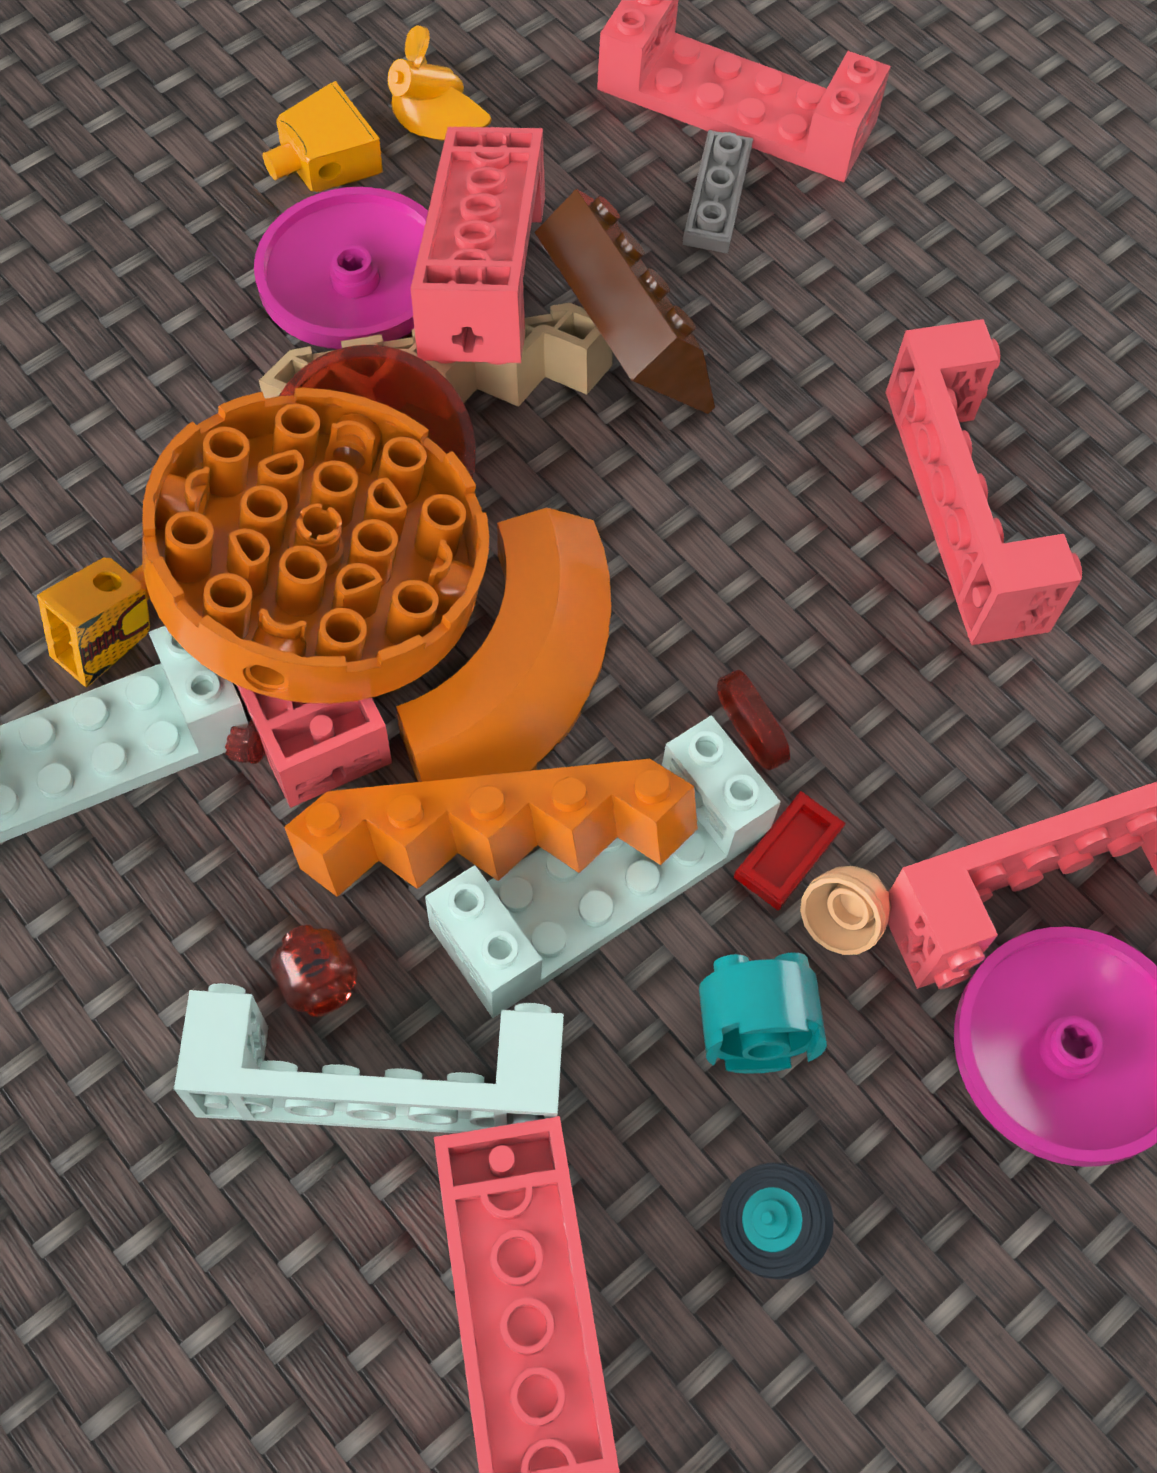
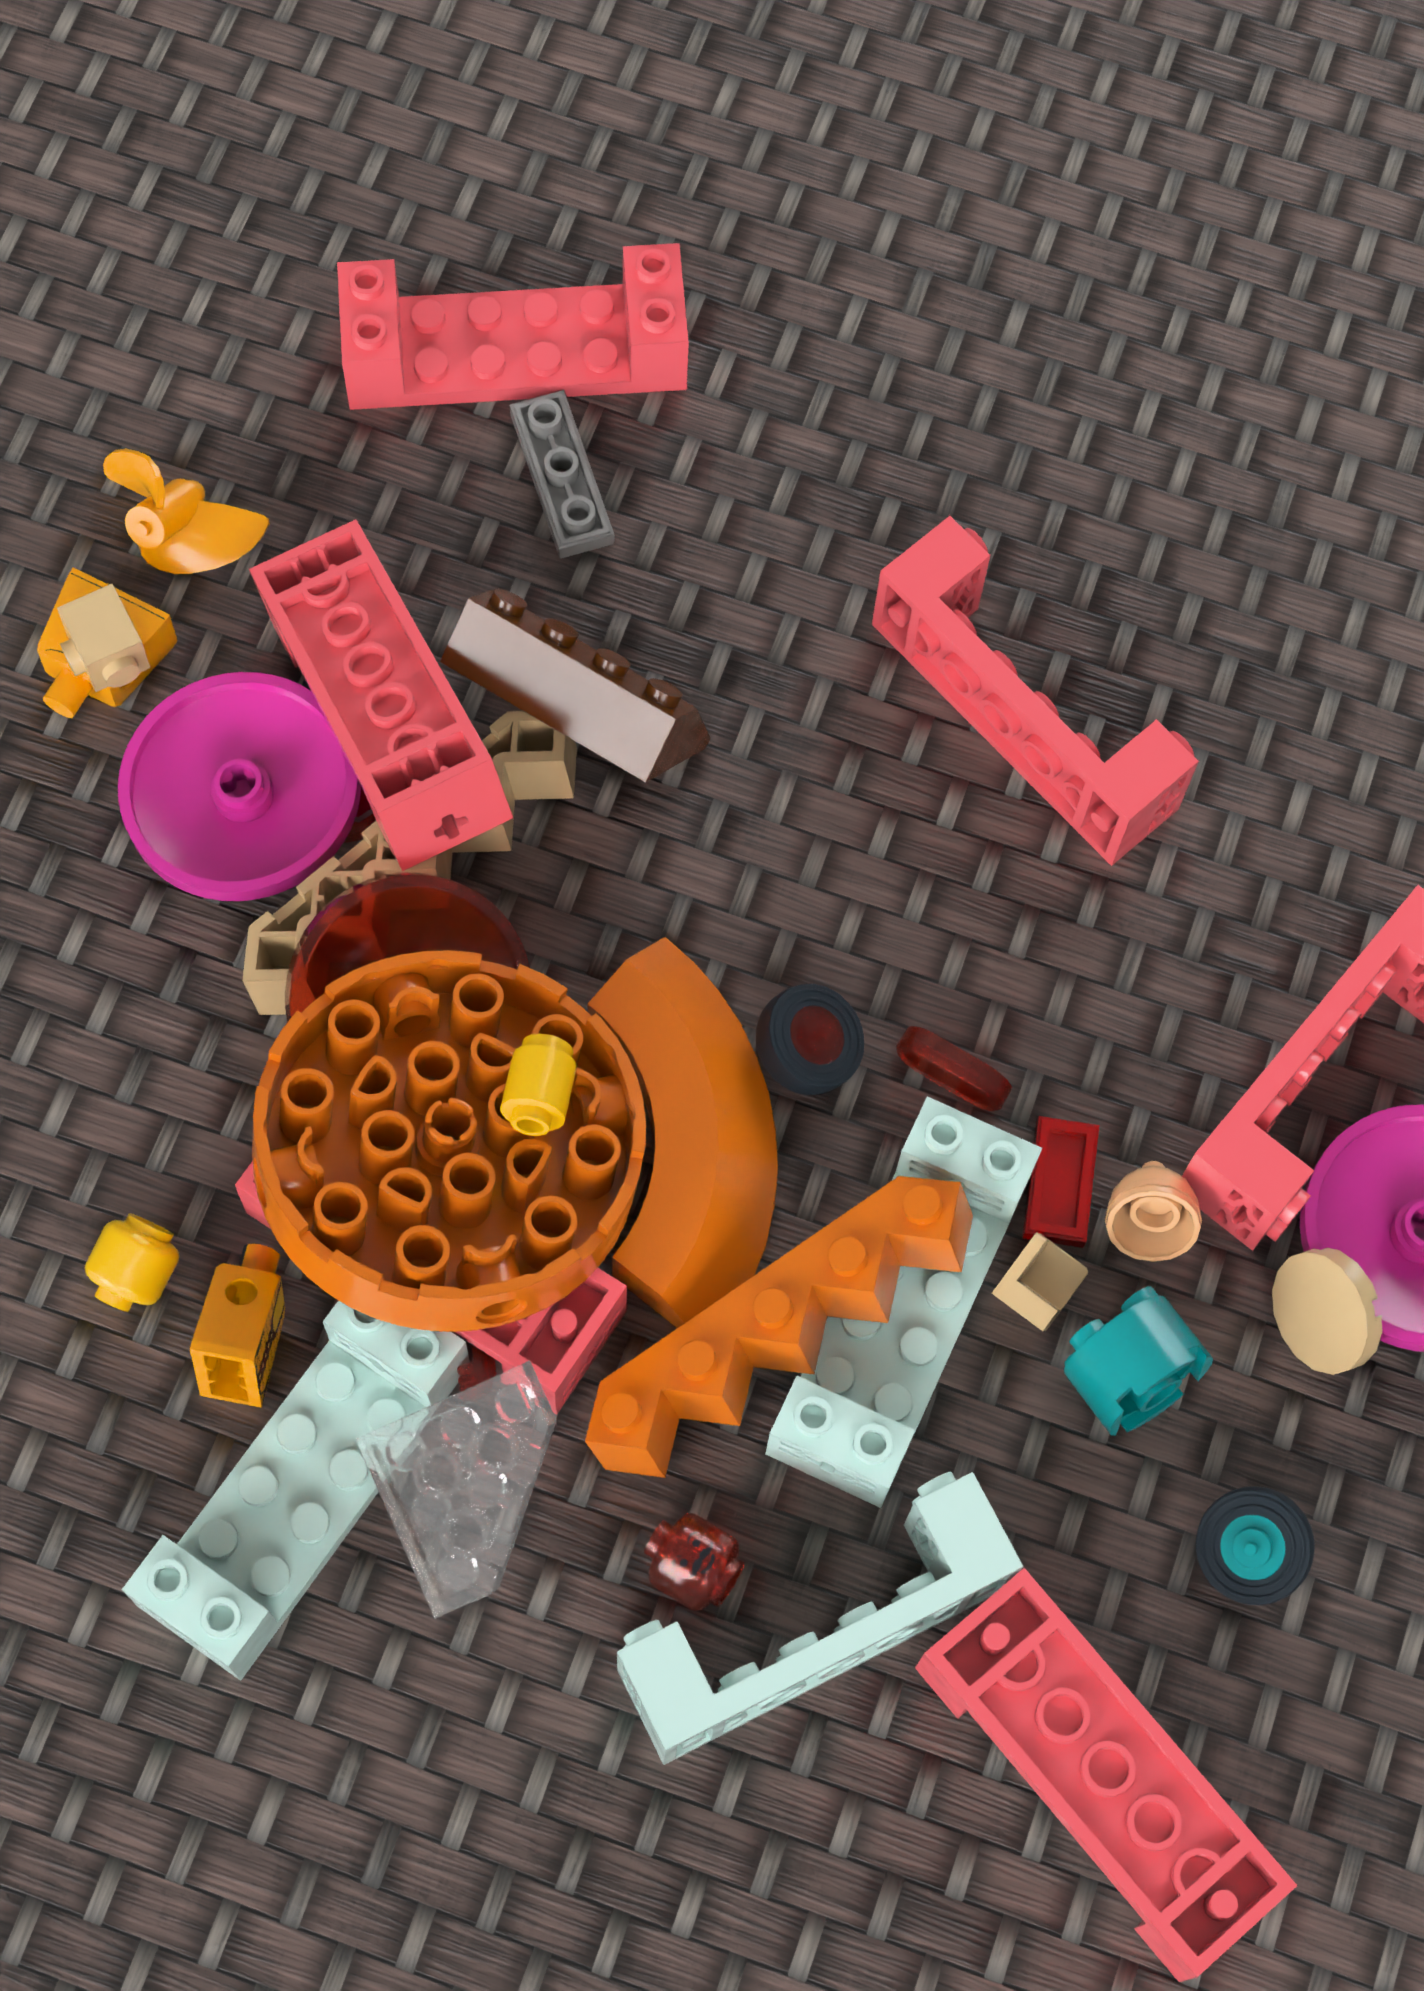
camera: 30 degrees left, 5 degrees up
none -> tan brick [57,584,150,692]
none -> yellow head [84,1213,180,1312]
none -> clear plate [356,1360,557,1618]
none -> yellow brick [500,1034,577,1136]
none -> black wheel [756,984,864,1095]
none -> tan panel [992,1232,1088,1331]
none -> tan tile [1272,1248,1383,1375]

